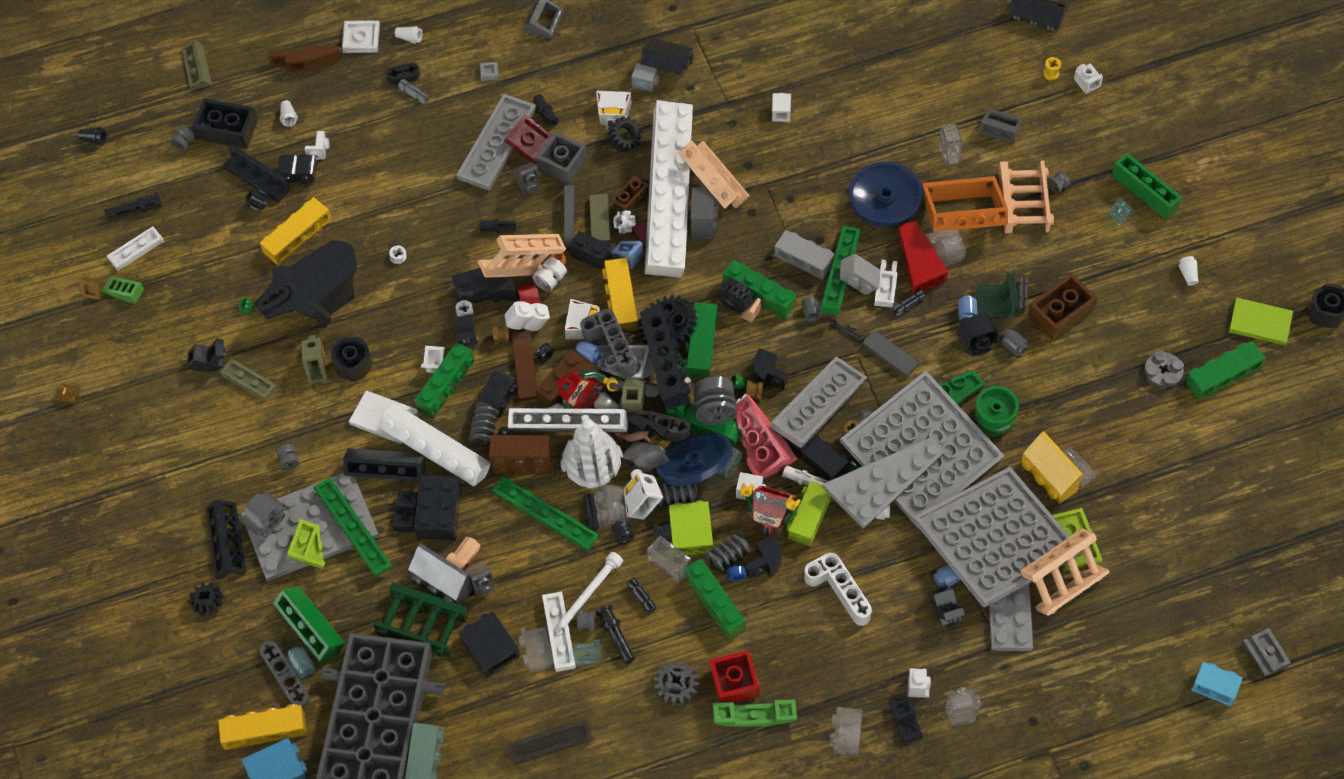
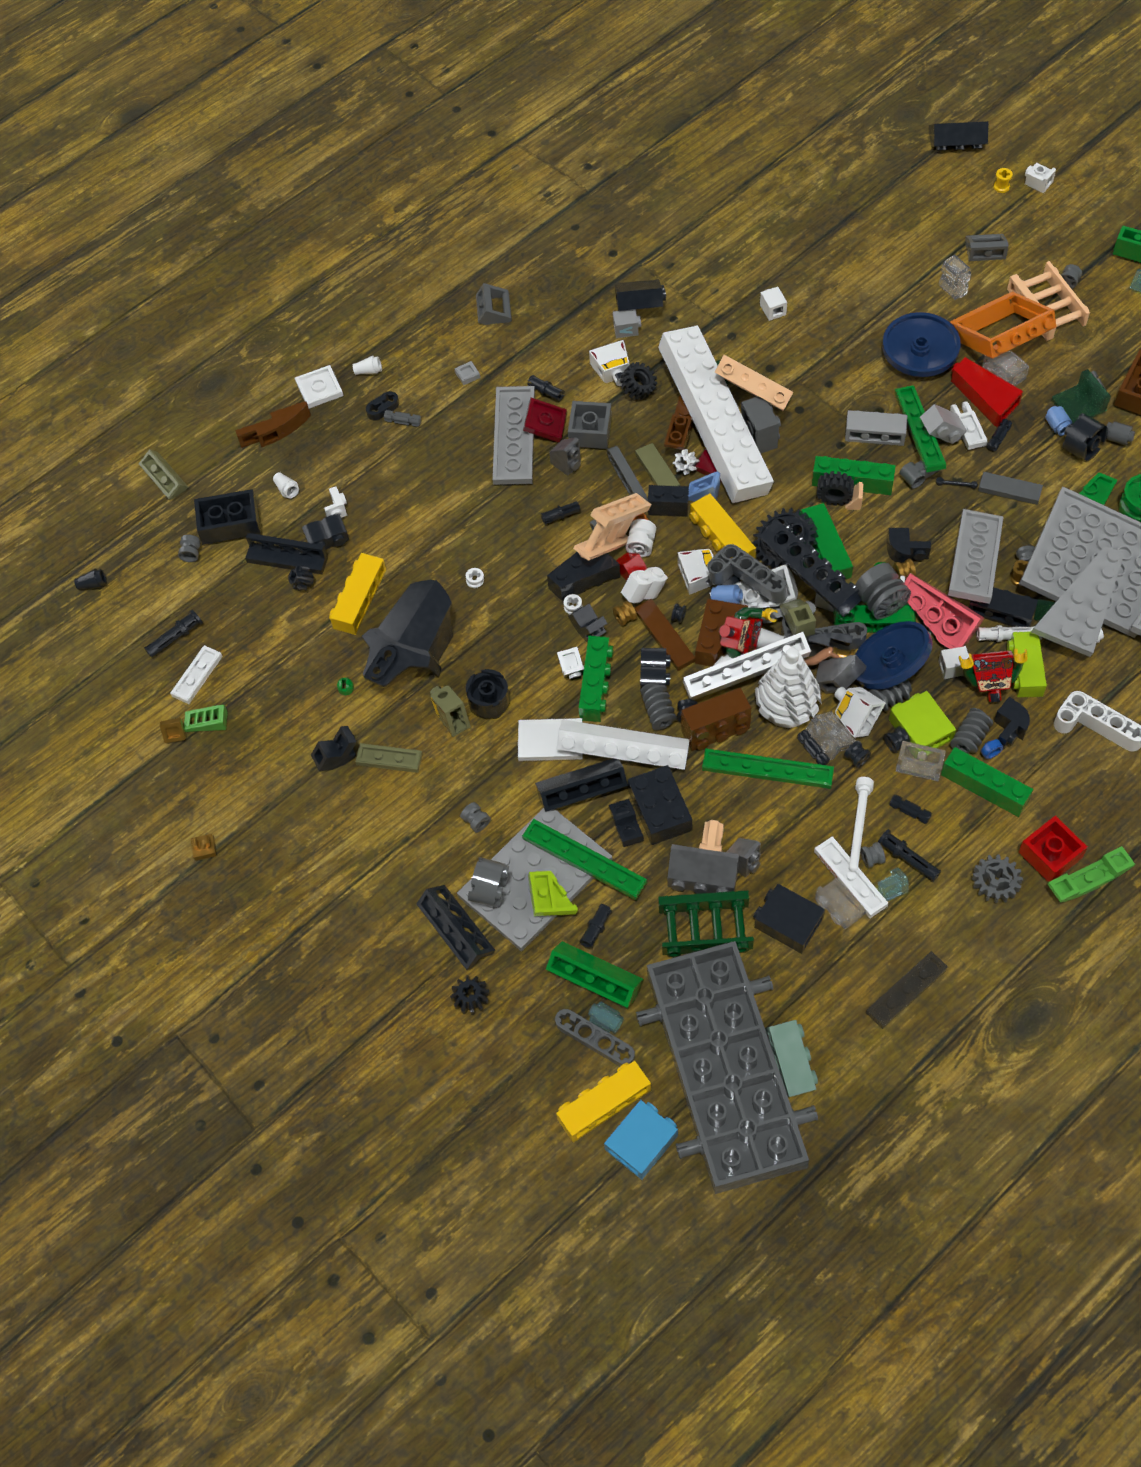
camera: 20 degrees left, 0 degrees up
none -> black pin [579,904,612,949]

